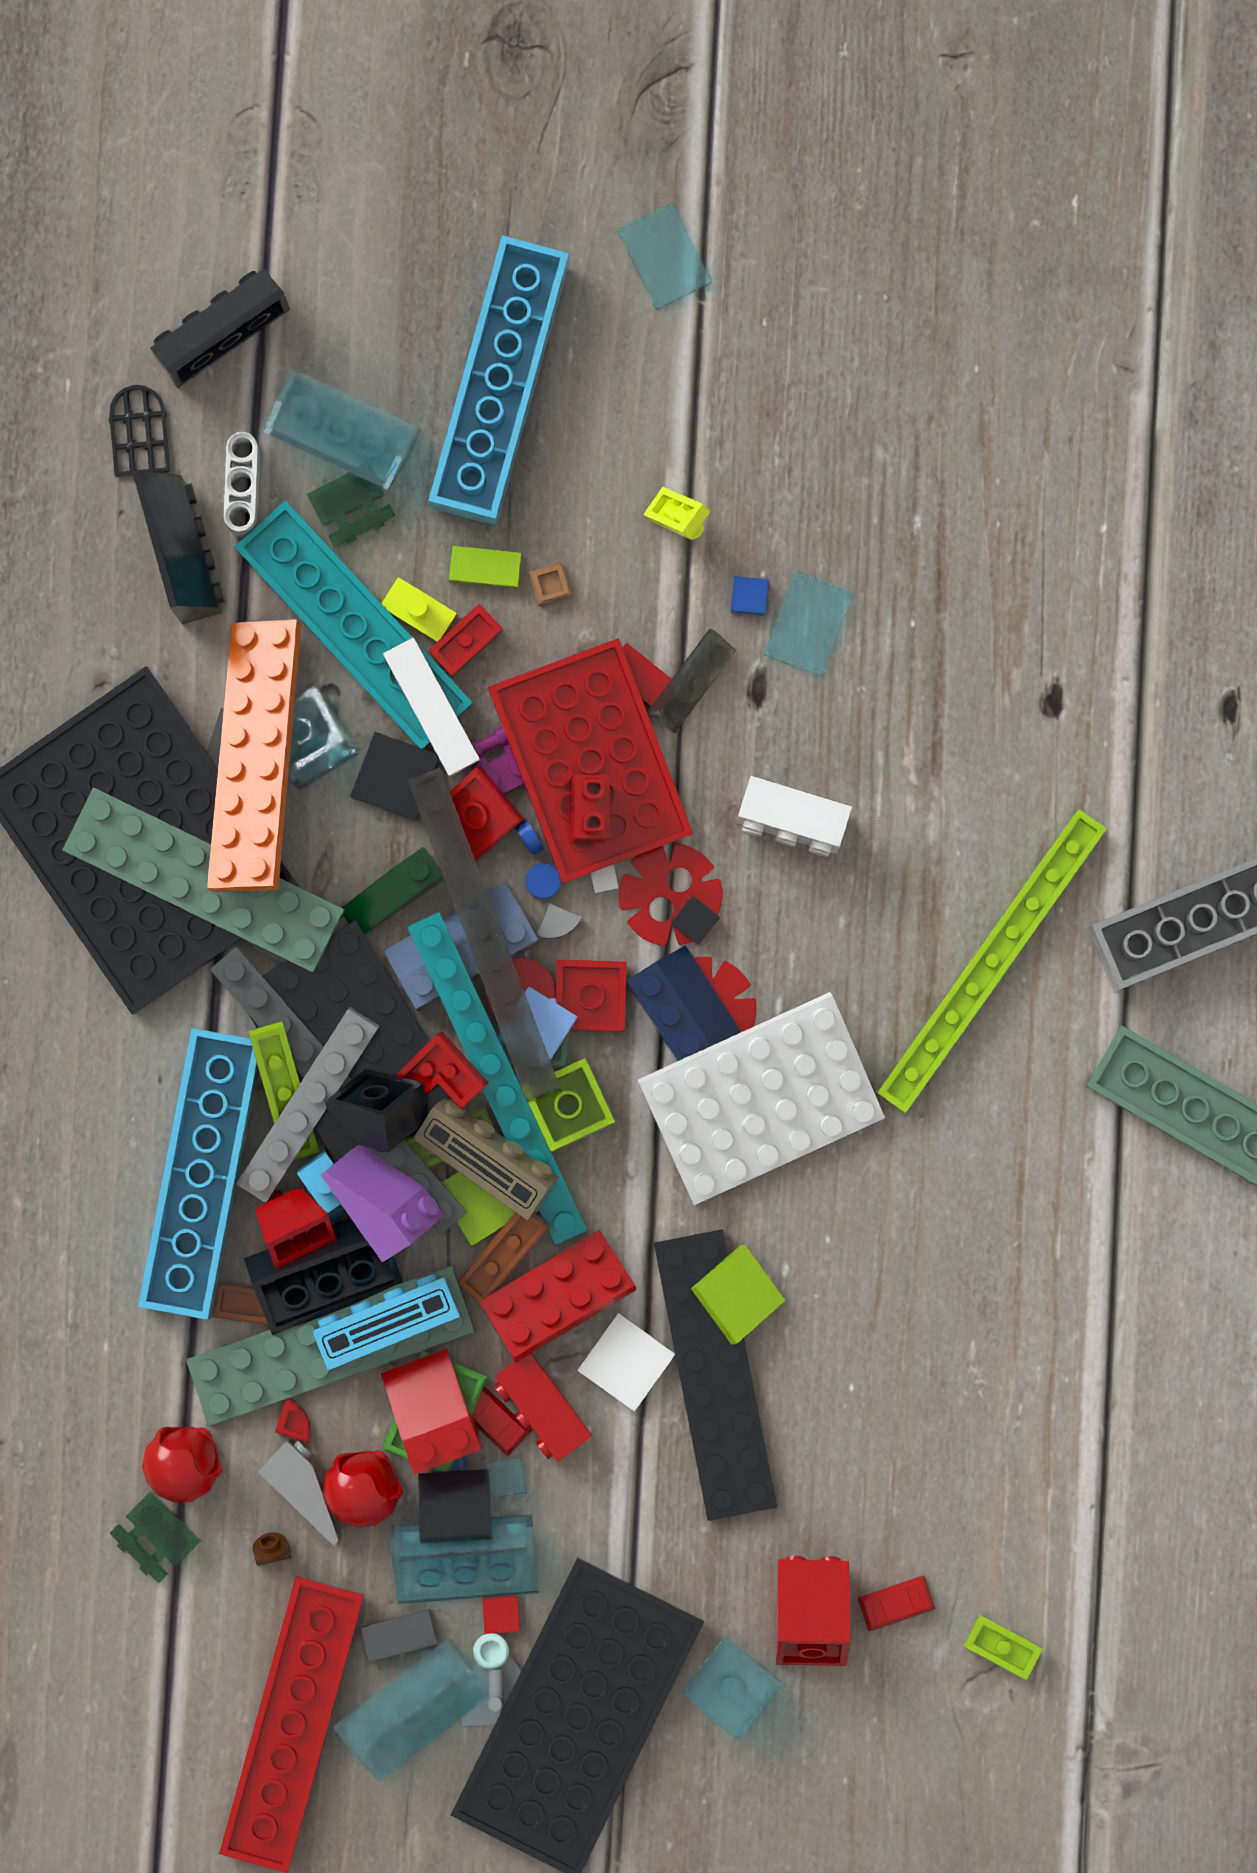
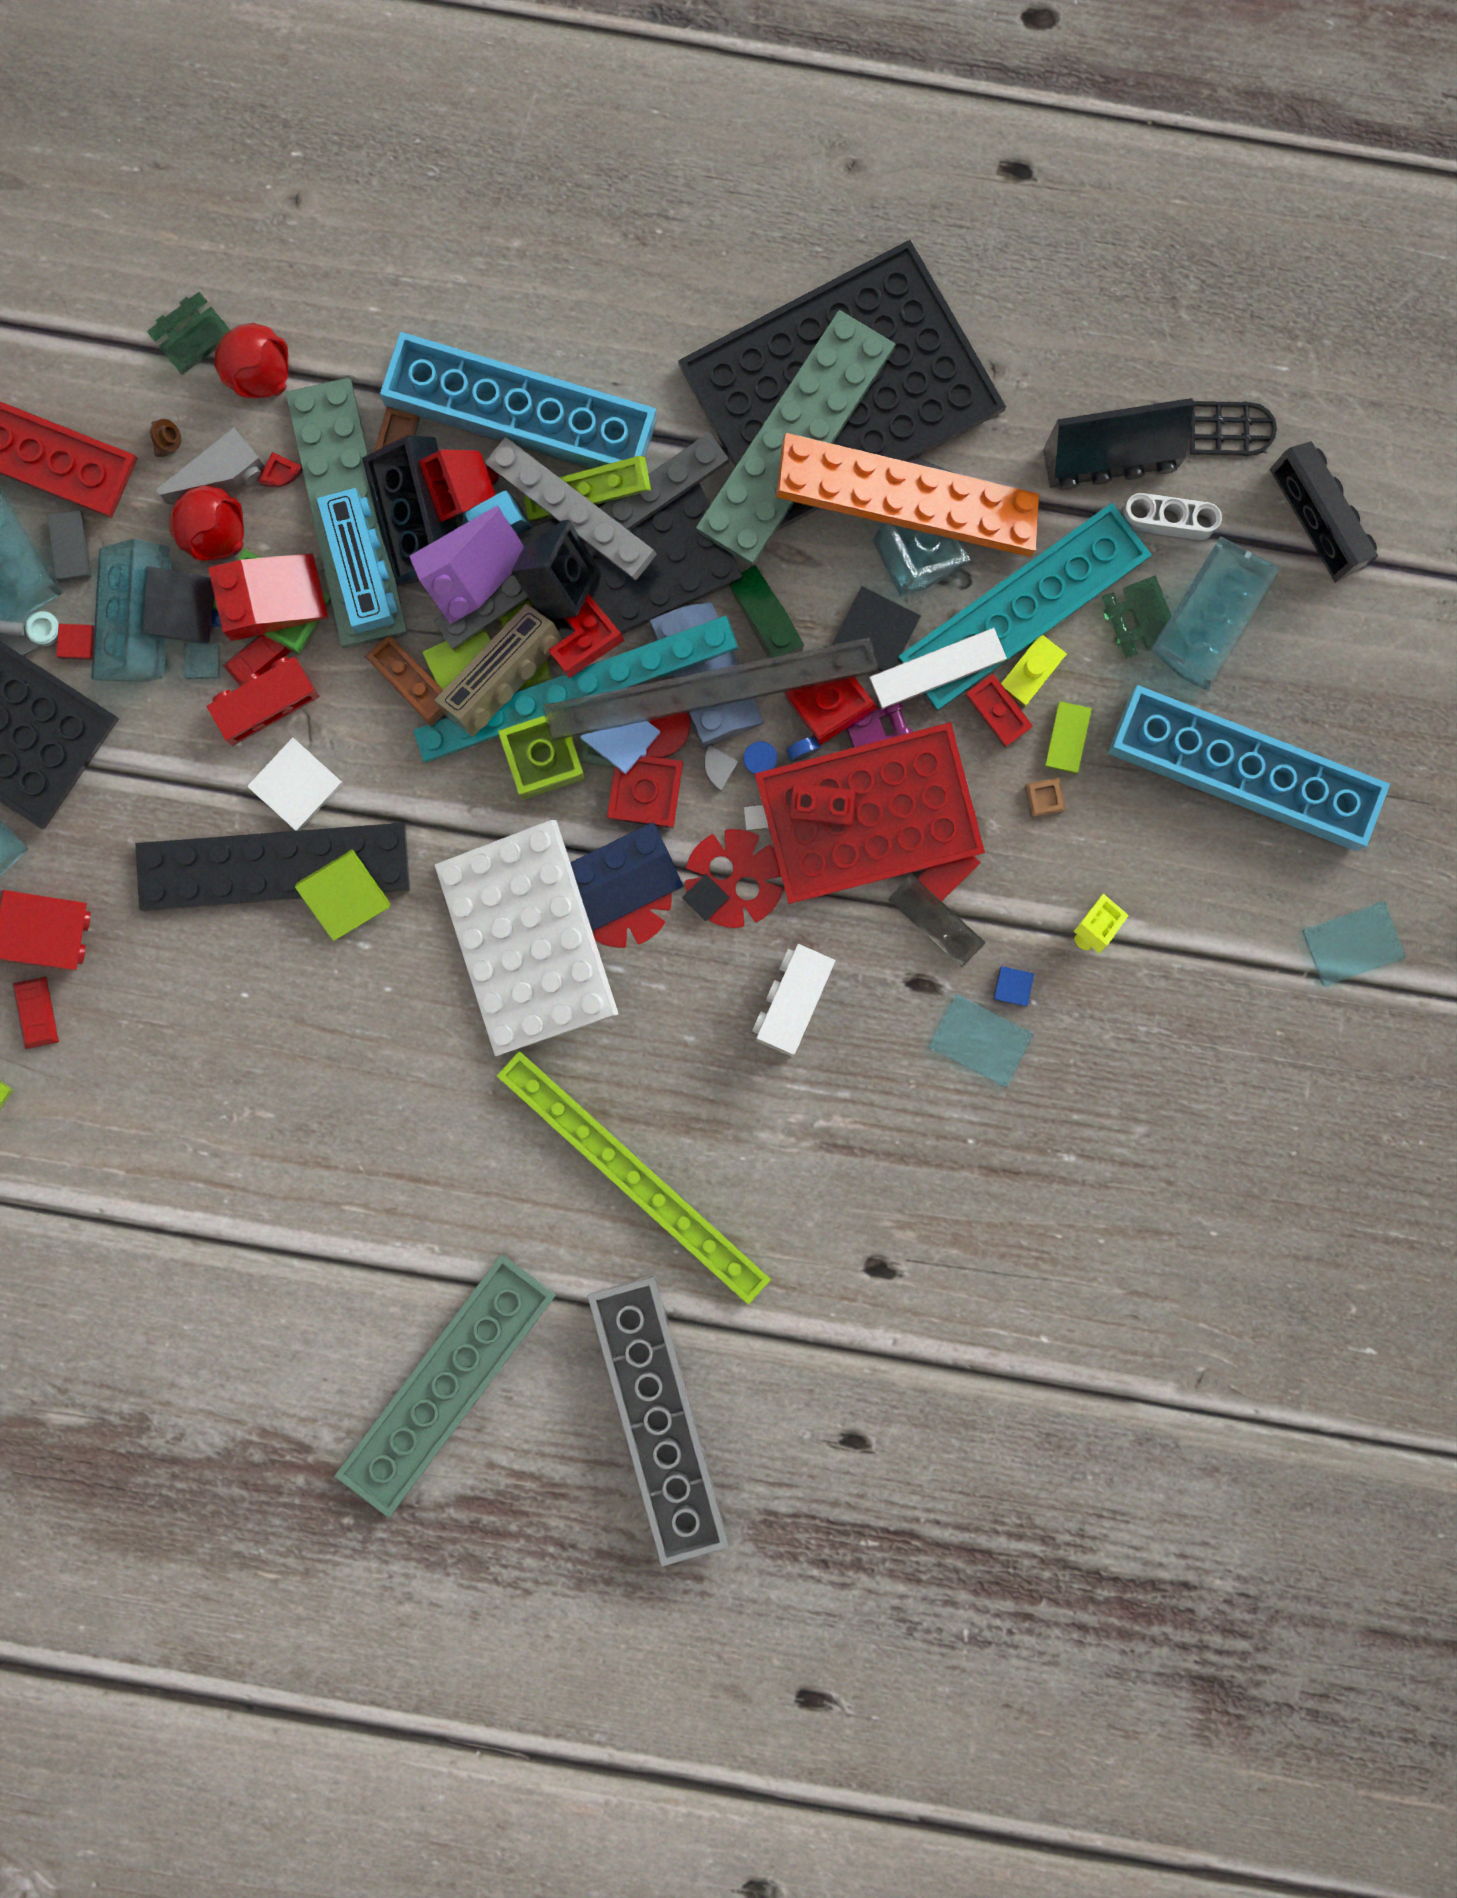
camera: 90 degrees right, 0 degrees up
red plate [479,1230,636,1363] -> none

